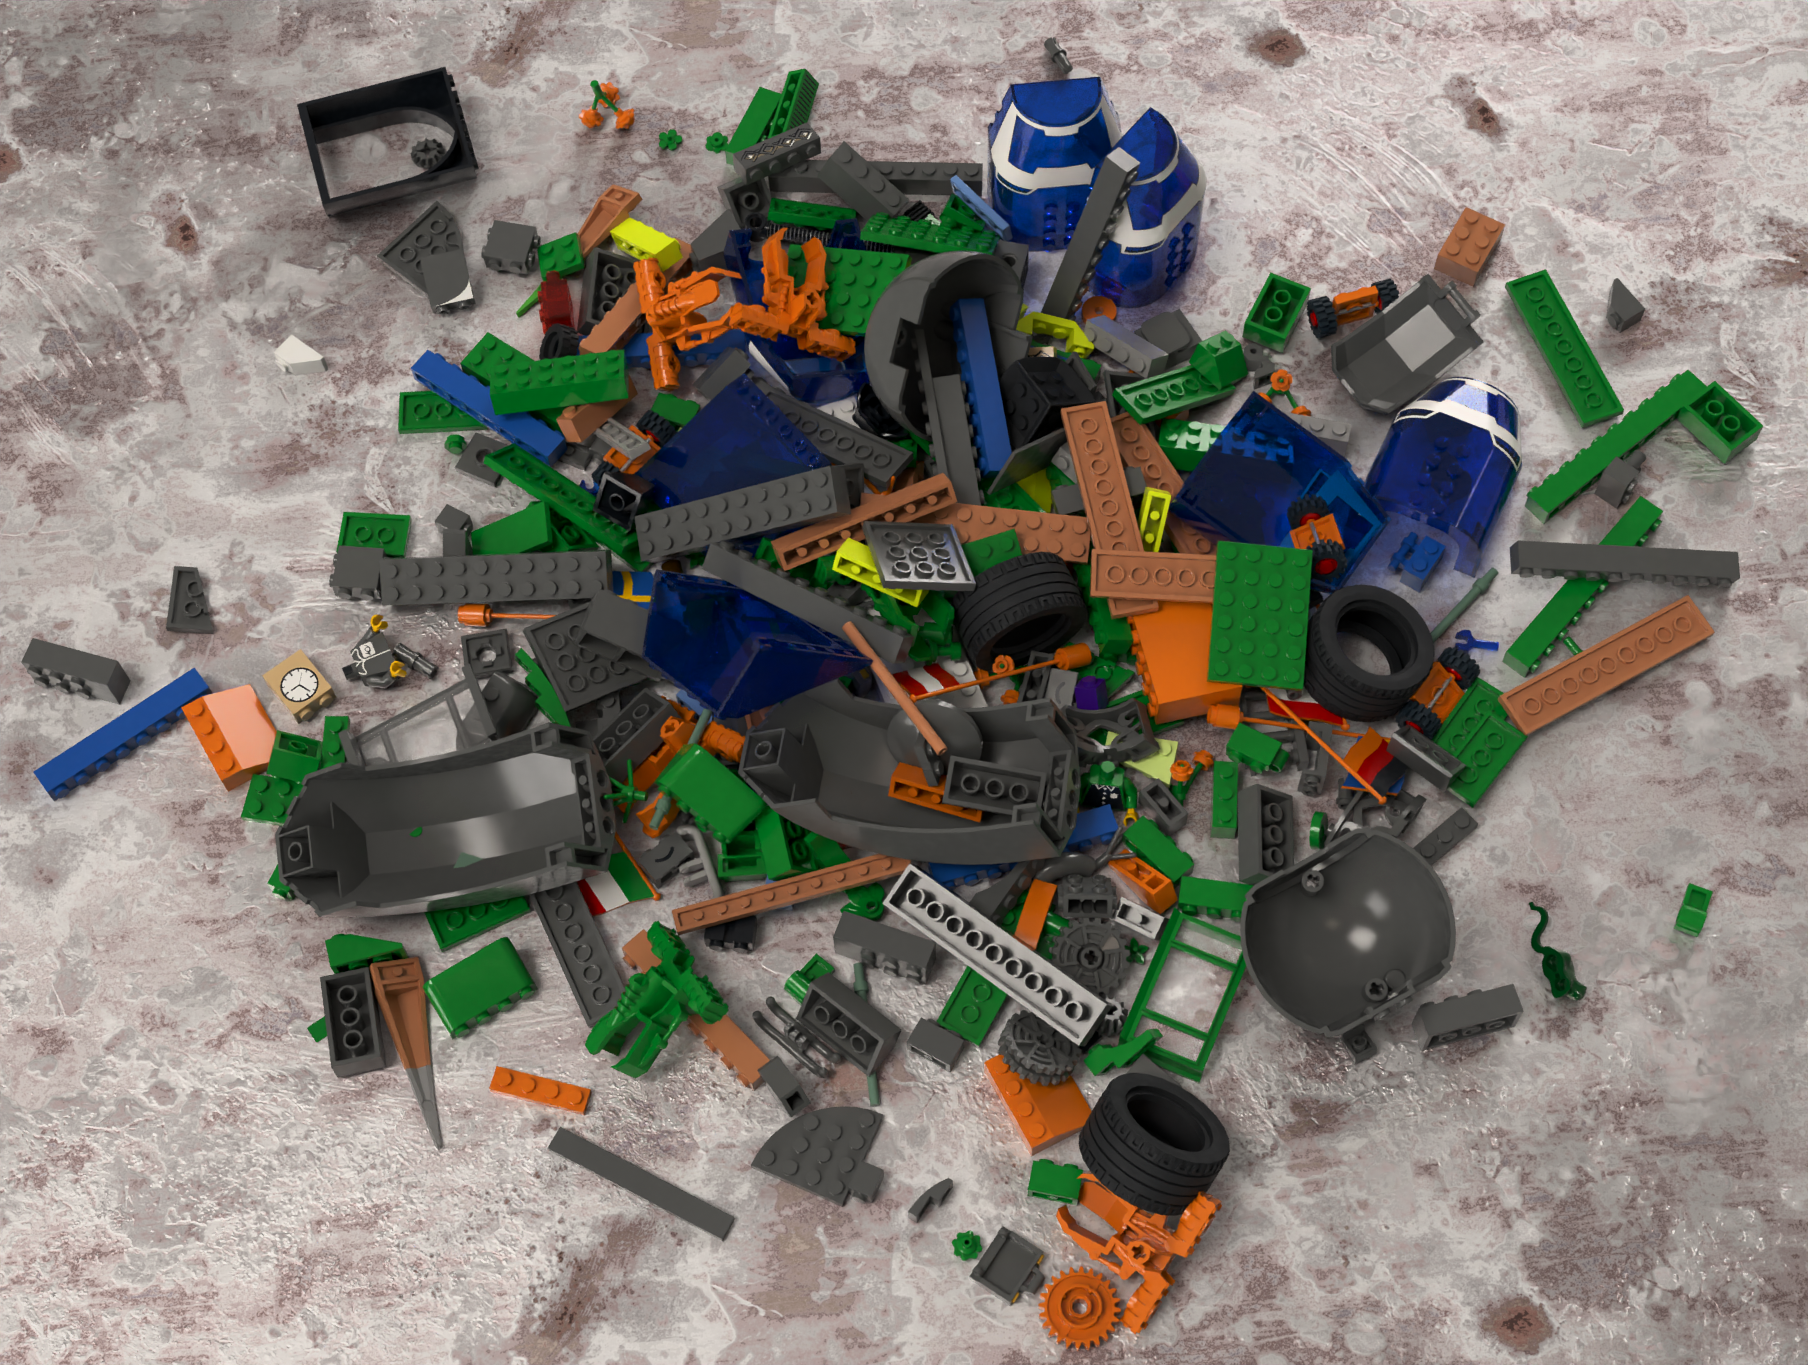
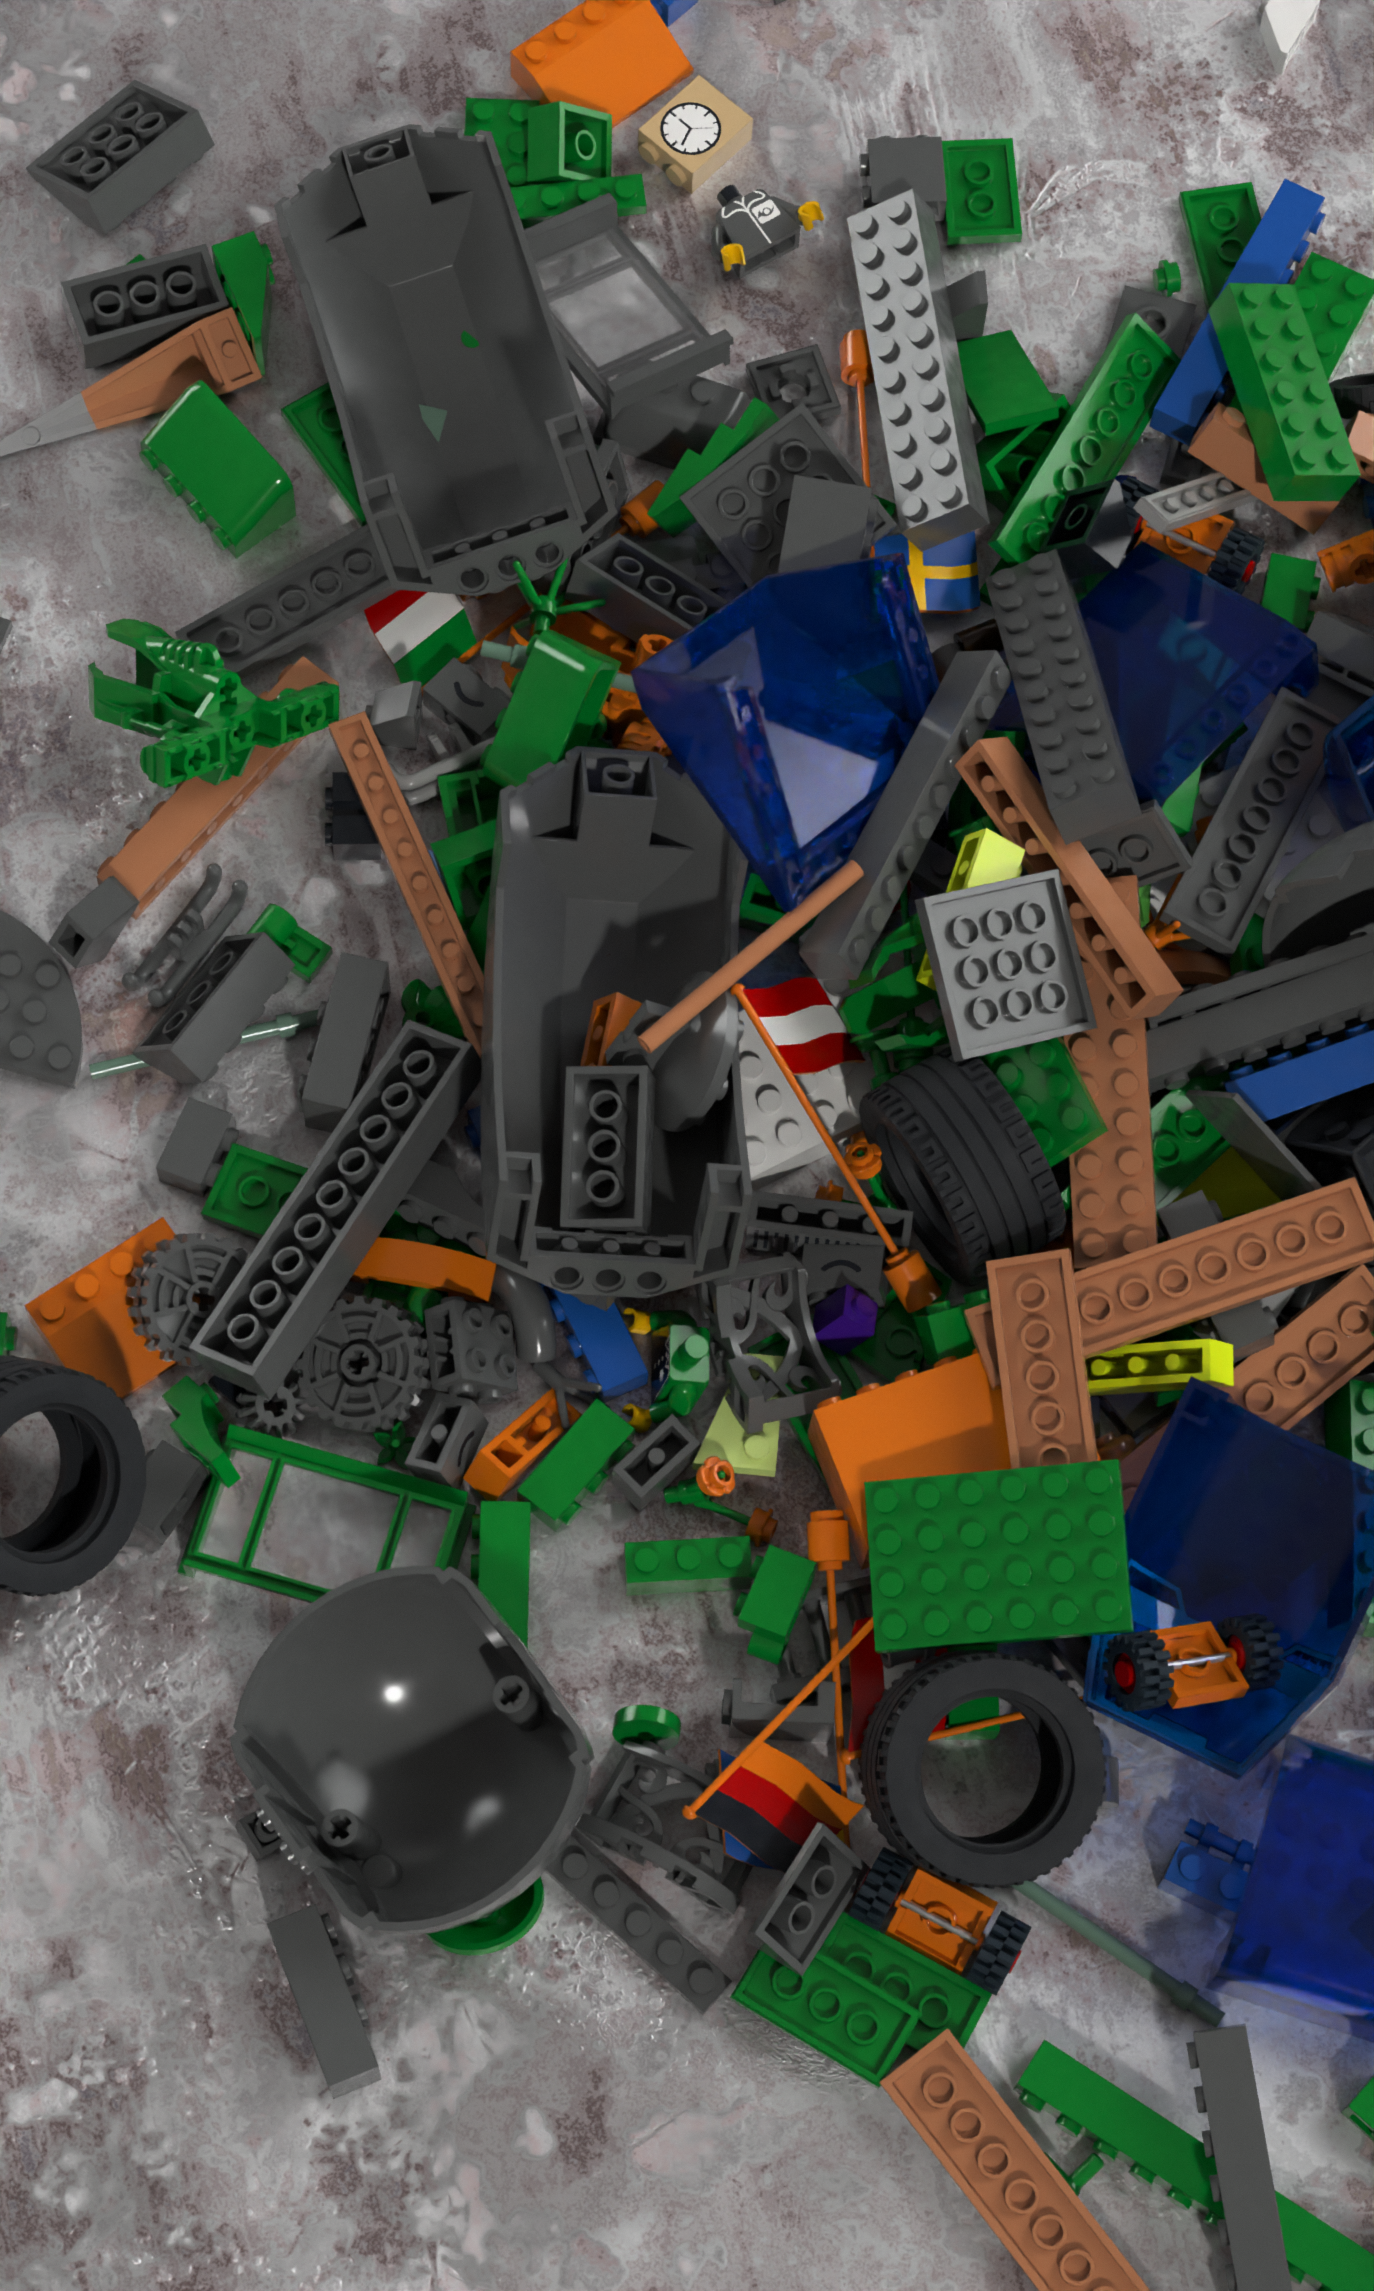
camera: 75 degrees right, 5 degrees up
dark grey pin [392,643,438,679] -> none
dark grey brick [435,504,473,536] -> none
orange plate [489,1066,592,1115] -> none
dark grey brick [1238,784,1294,885] -> none
clear blue bar [1455,630,1499,655] -> none
dark green animal [1529,902,1587,1001] -> none
none -> dark grey slope [26,80,215,235]
none -> dark grey slope [365,681,423,750]

